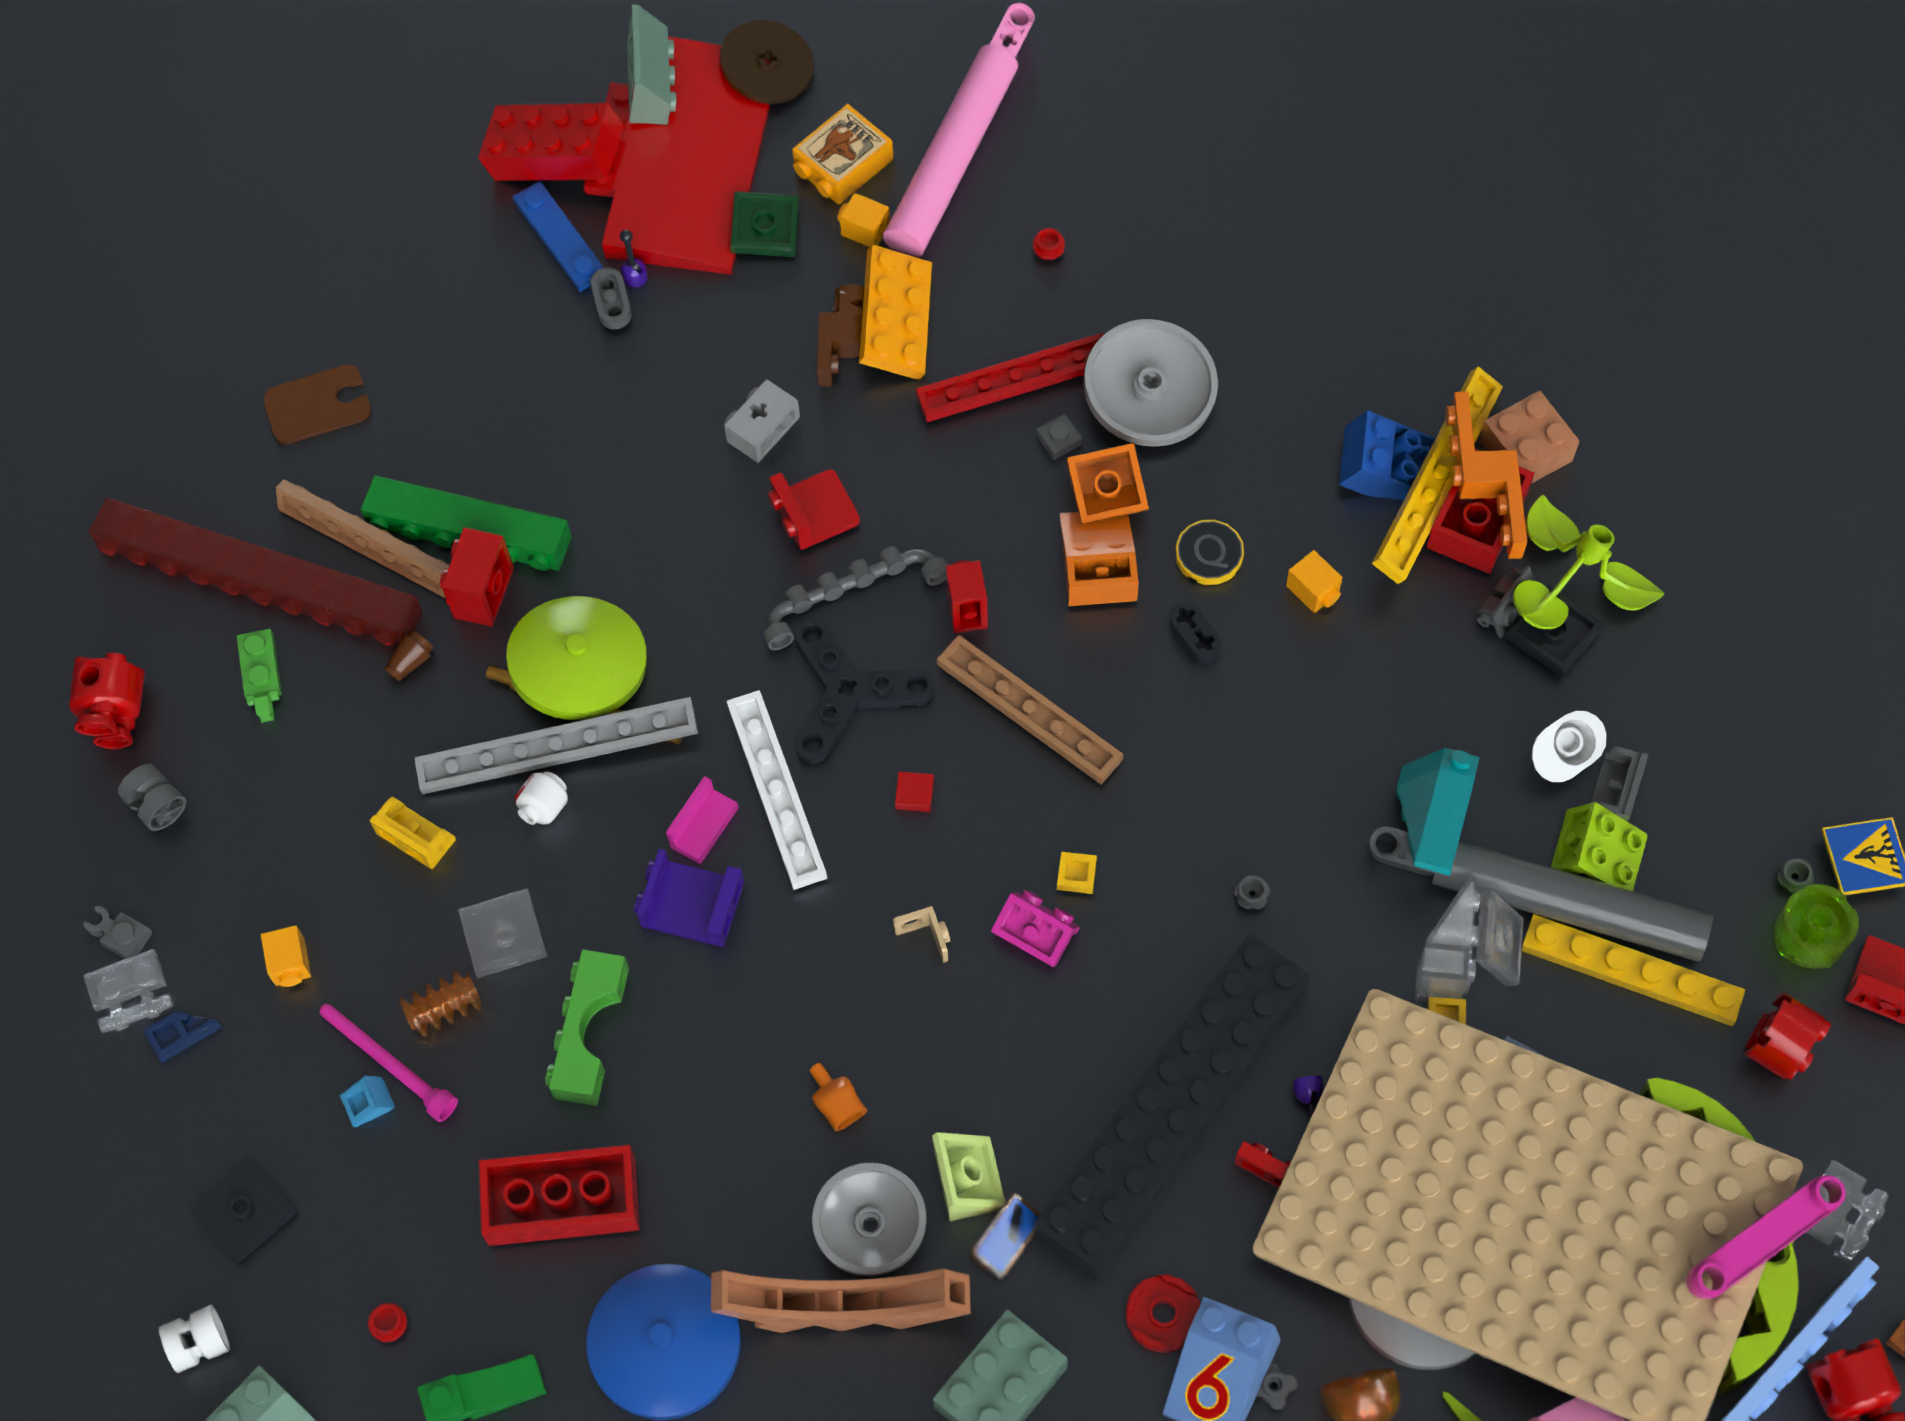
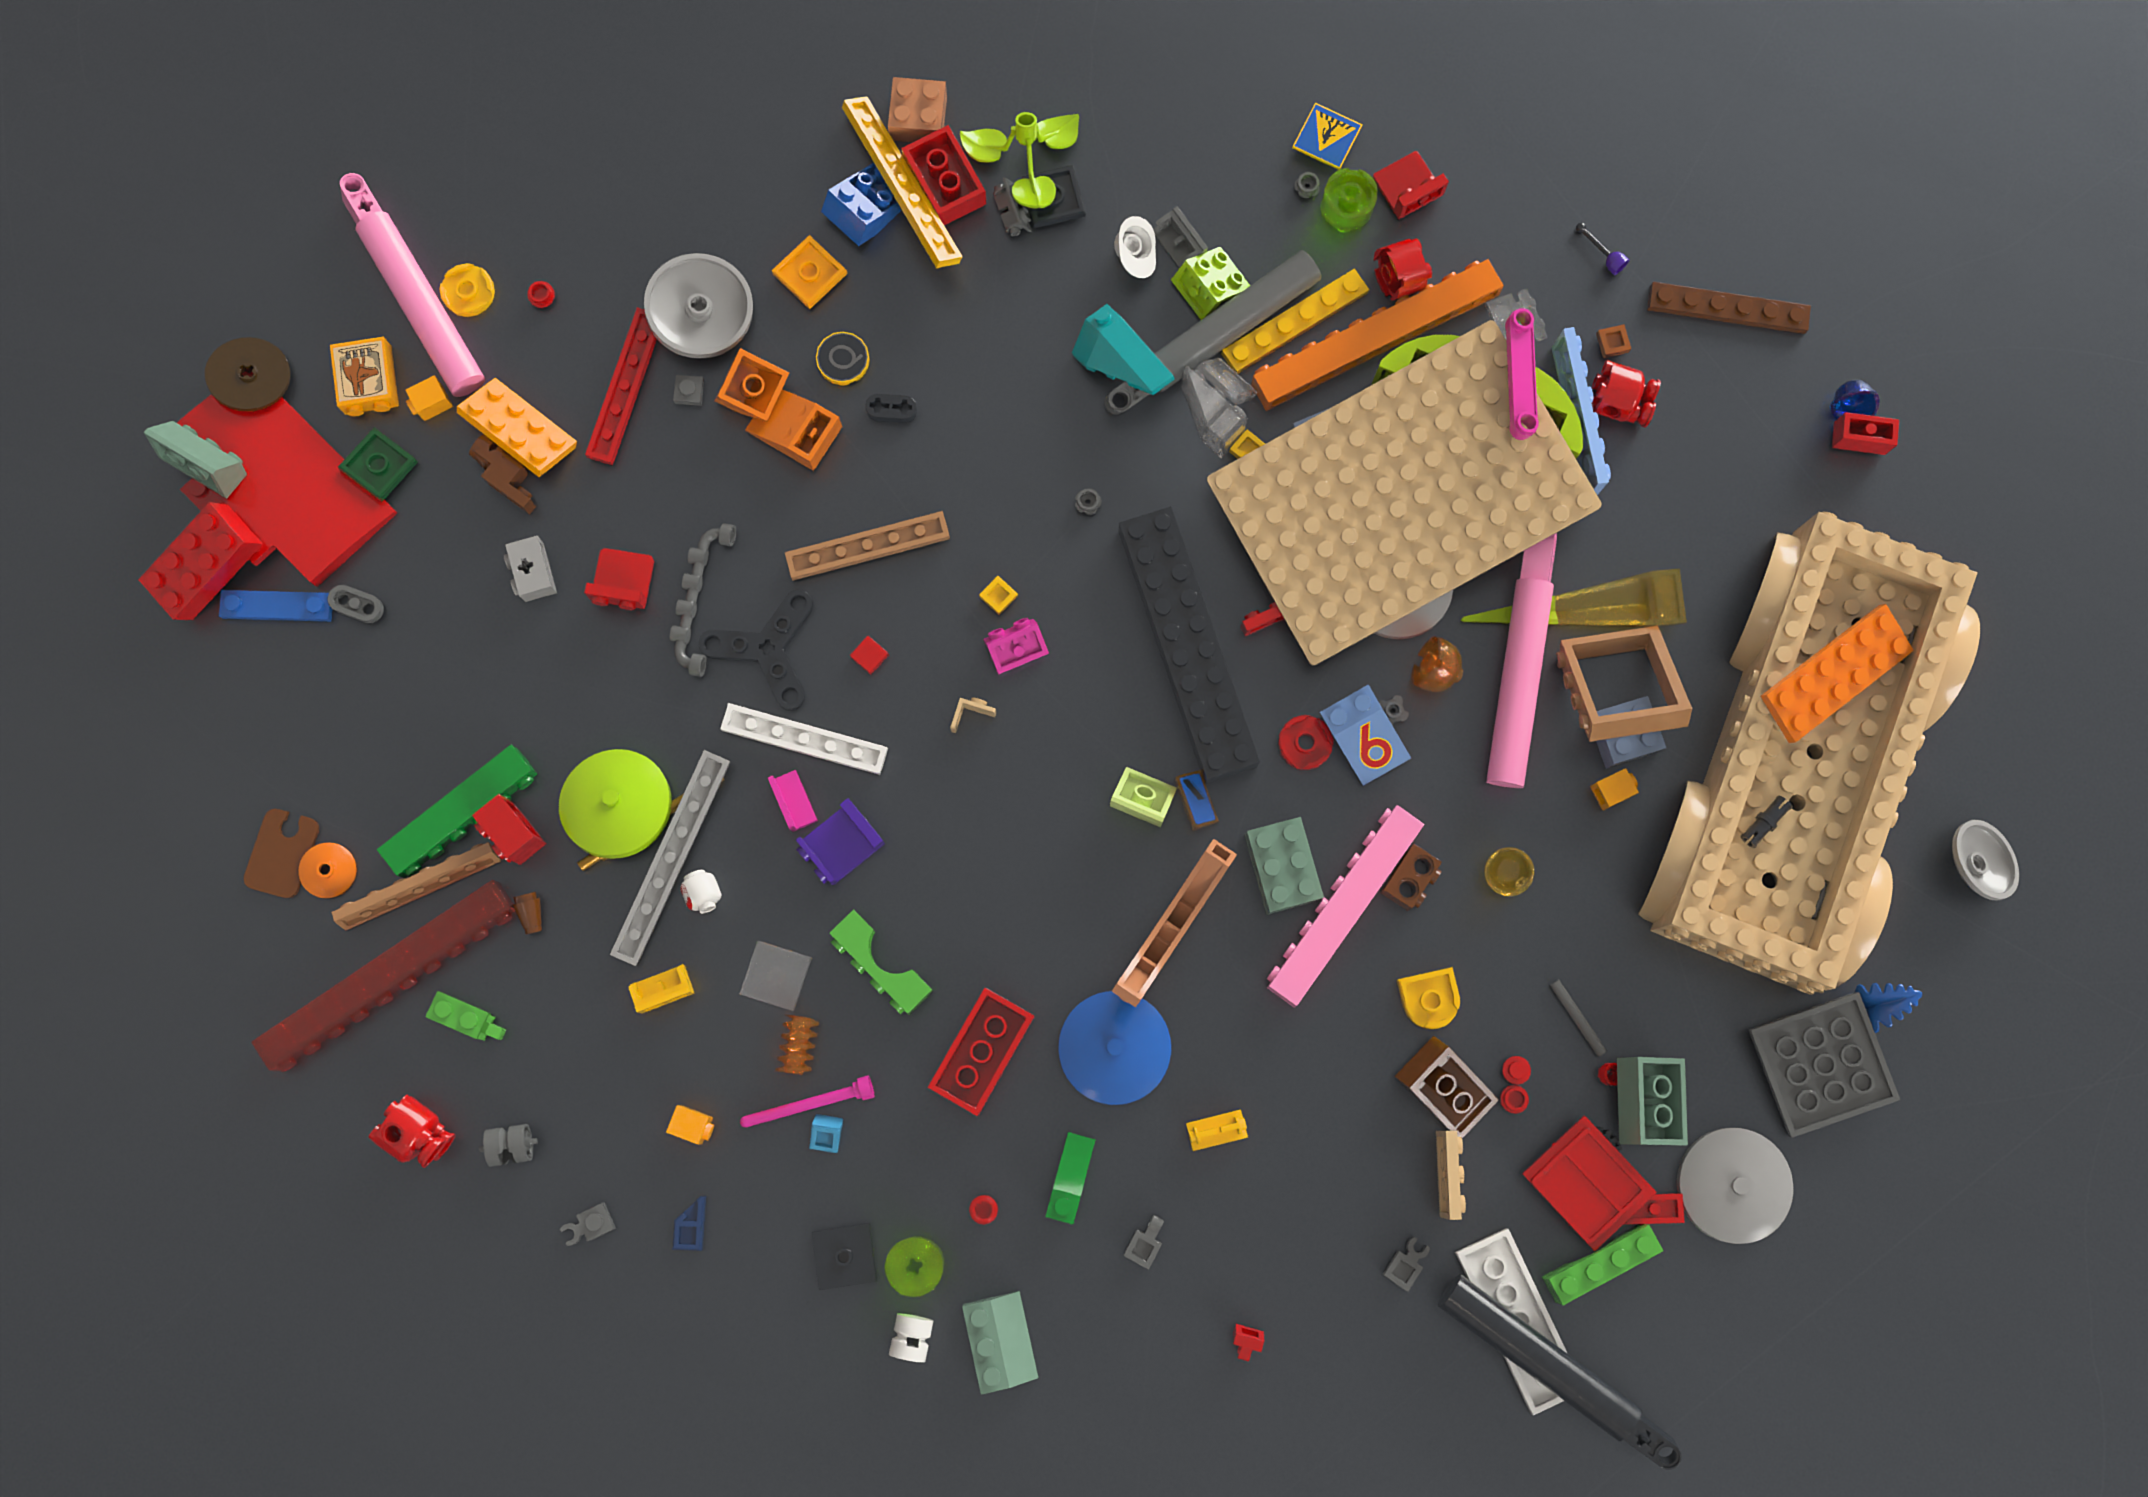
camera: 60 degrees left, 15 degrees up
clear plate [83,949,174,1033] -> none
hinge [620,229,648,287] -> none
orange piece [809,1063,867,1131] -> none
light grey dish [812,1163,927,1277] -> none
red brick [945,560,988,634] -> none
light orange brick [1286,550,1343,613] -> none
dark purple hinge [1293,1076,1324,1120] -> none
orange bracket [1445,392,1527,559] -> none
none -> orange dish [299,843,357,898]
none -> yellow tile [439,263,495,317]
none -> light orange plate [772,235,848,309]
none -> clear neon green brick [885,1236,945,1297]
none -> orange brick [1251,259,1504,411]

